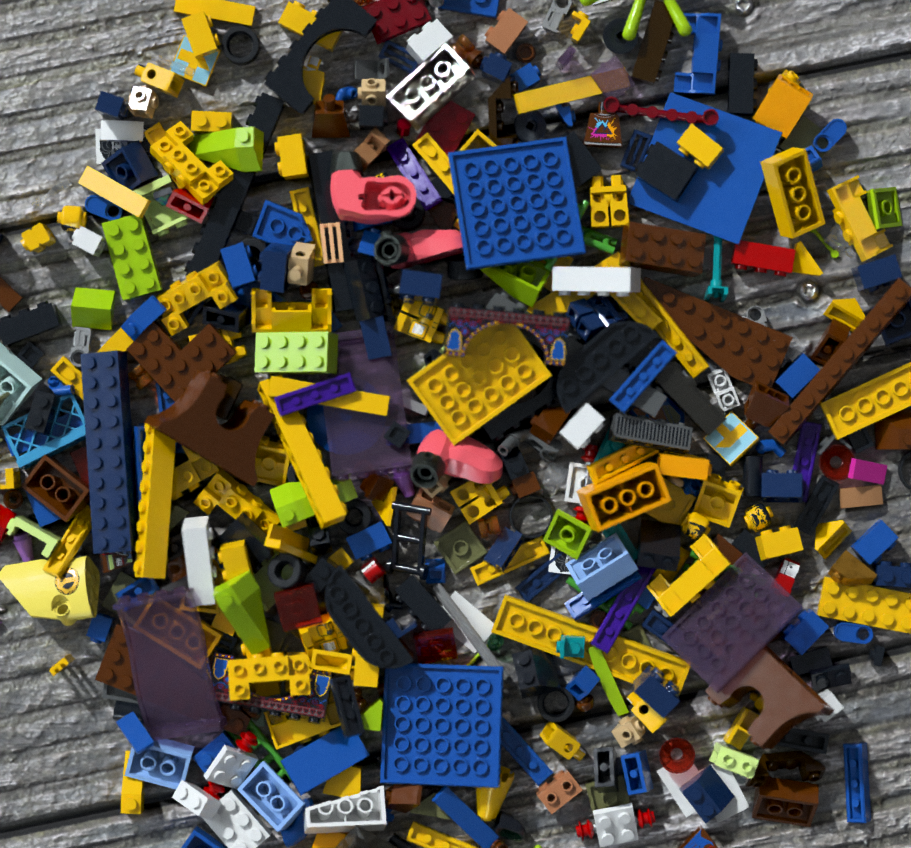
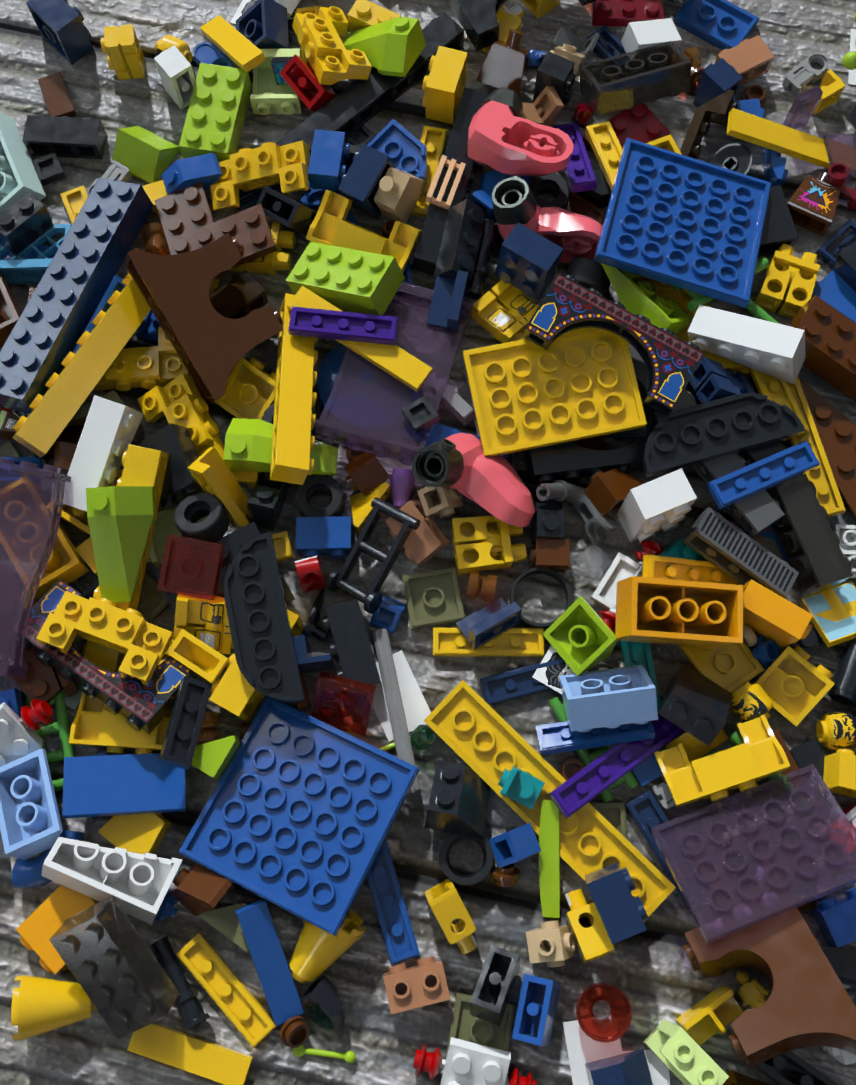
camera: 20 degrees right, 15 degrees down
blue arm [48,376,75,396] -> none

